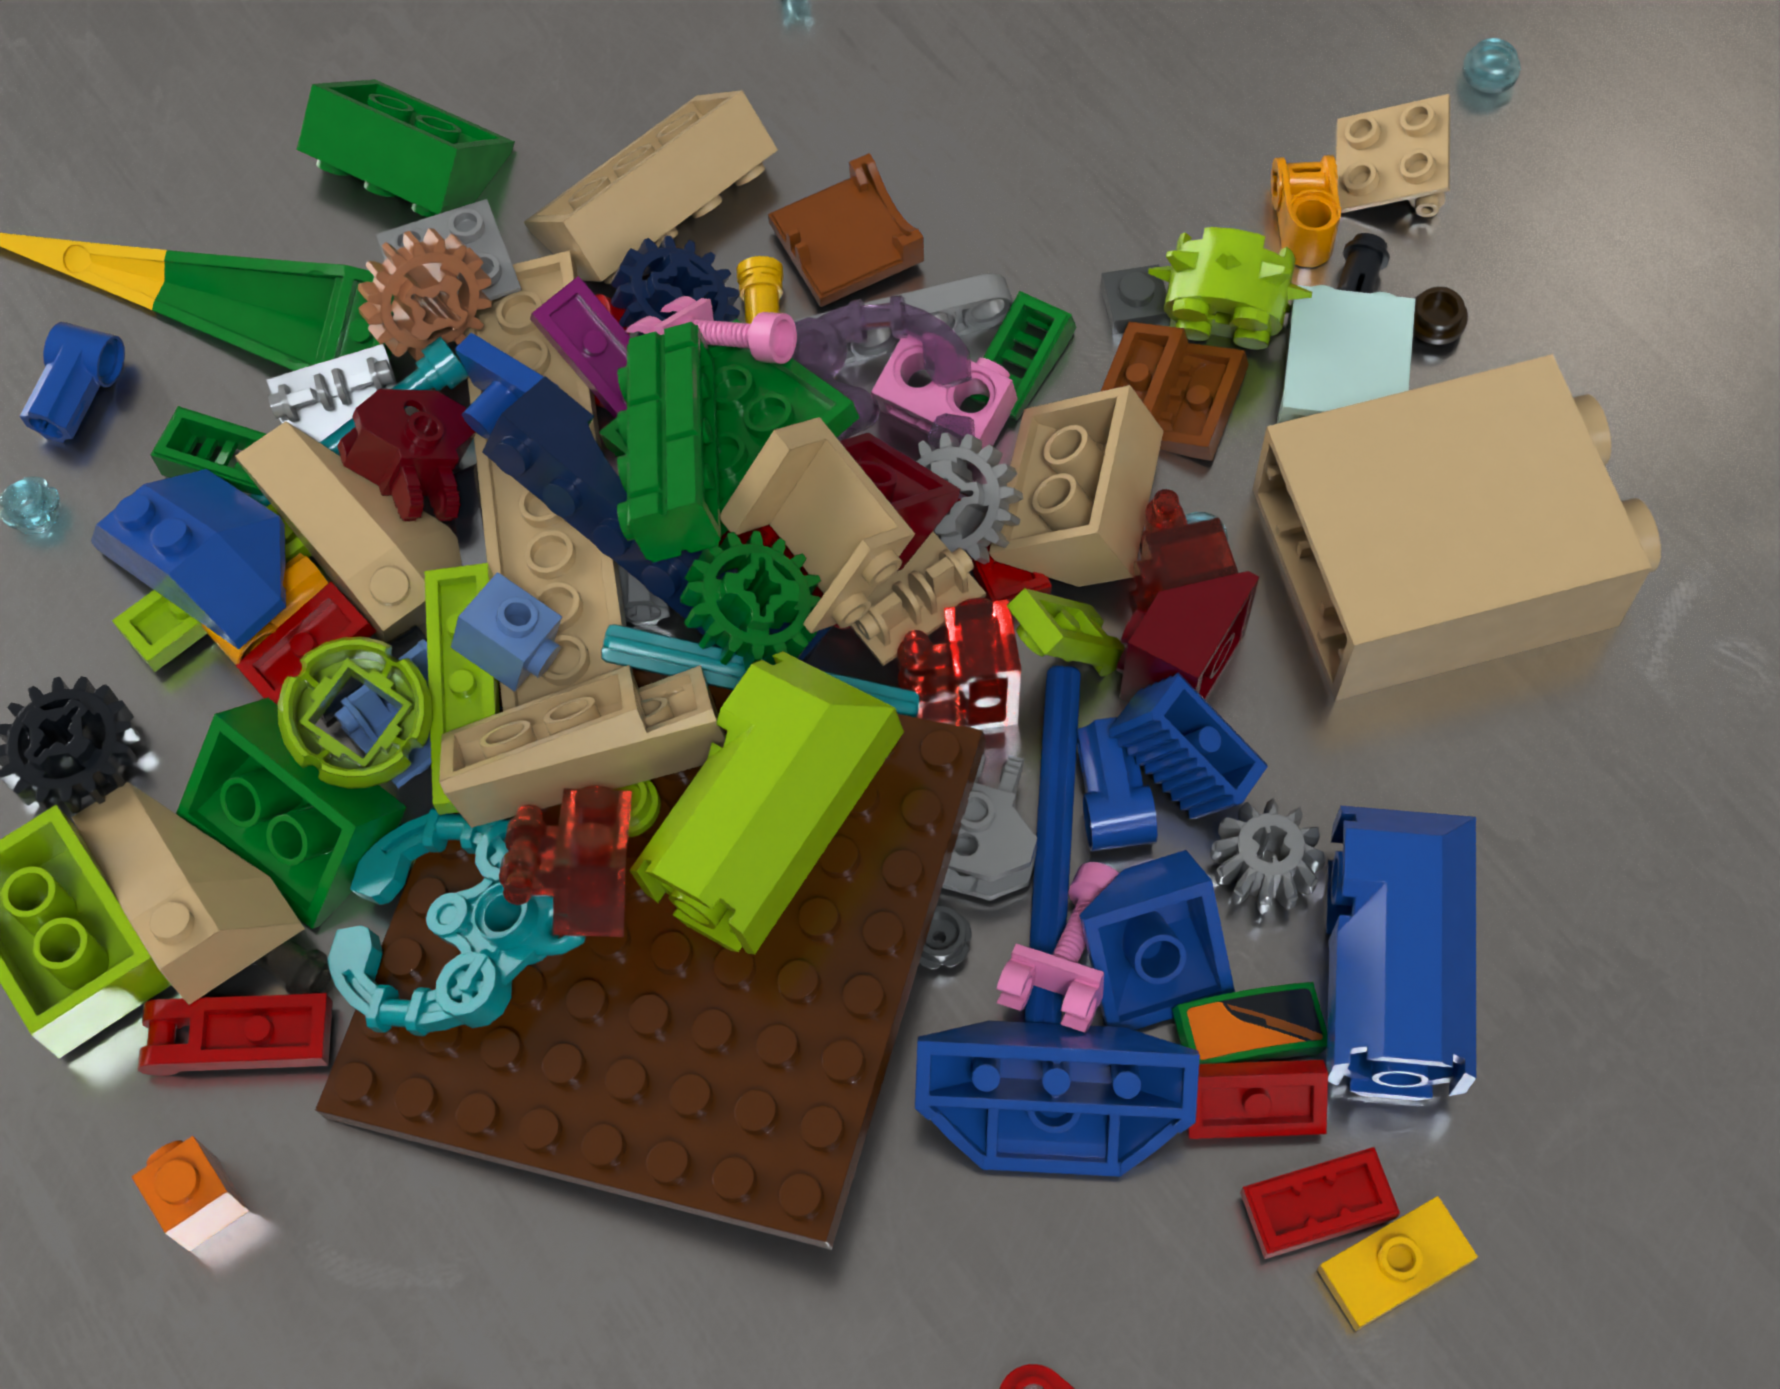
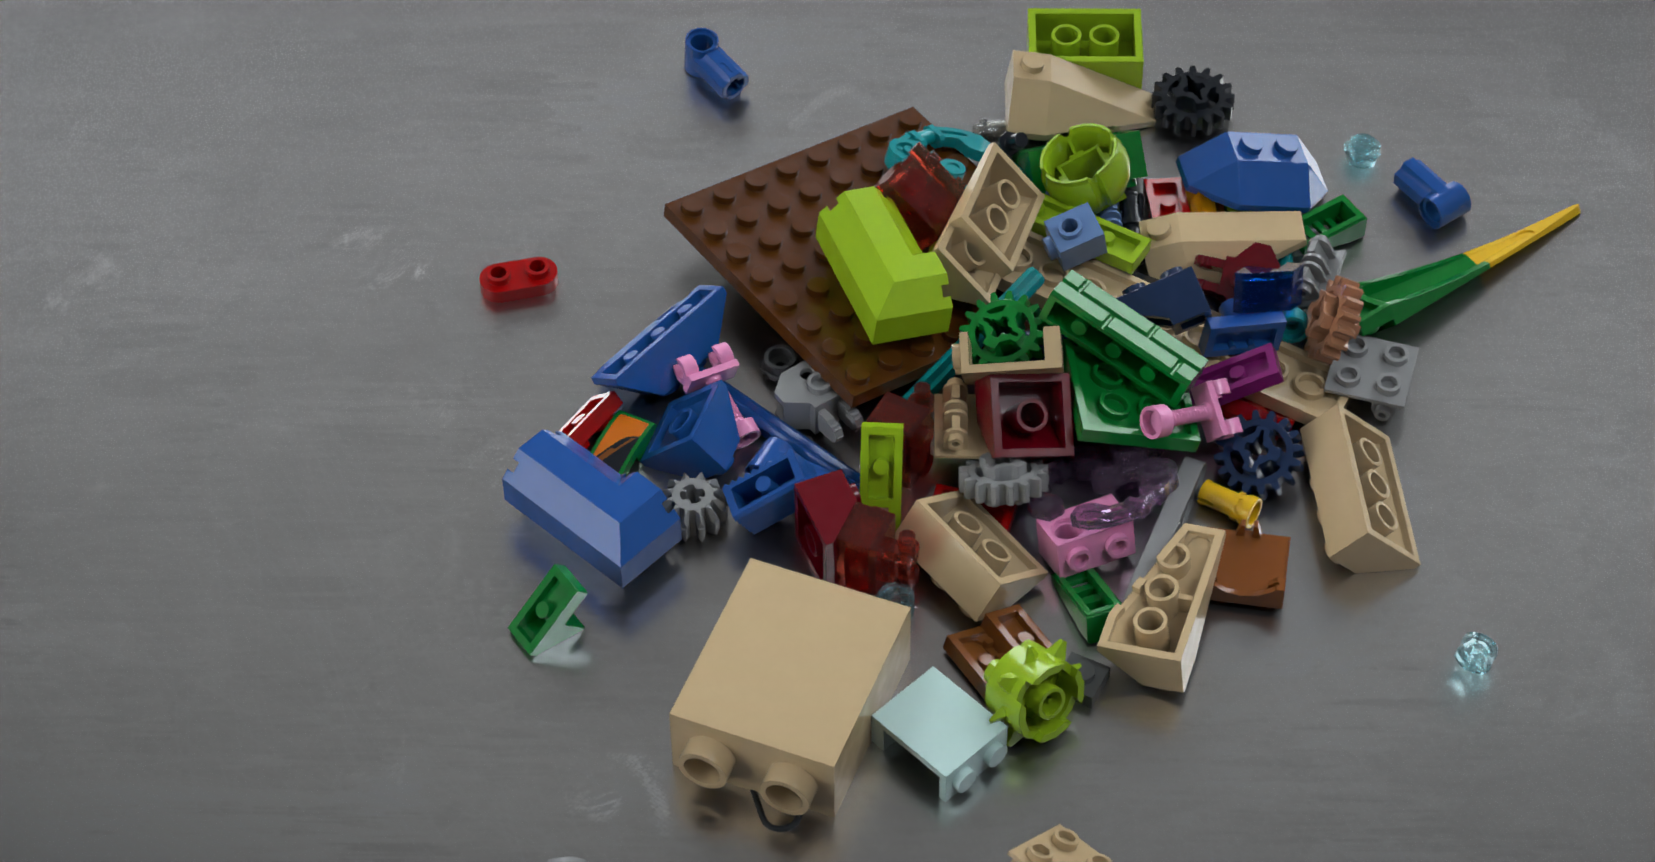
camera: 125 degrees right, 15 degrees down
orange brick [131,1136,249,1252] -> none
red plate [137,993,333,1076] -> none
green slope [296,79,515,217] -> none
red plate [1240,1147,1400,1259] -> none
light orange piece [1271,155,1341,268] -> none
yellow plate [1317,1196,1478,1331] -> none
black pin [1336,233,1390,293] -> none
dark brown plate [1413,287,1468,345] -> none
none -> green slope [508,564,588,656]
none -> black bar [998,131,1028,156]
none -> tan wedge [1097,523,1226,693]
none -> clear blue slope [1233,262,1304,313]

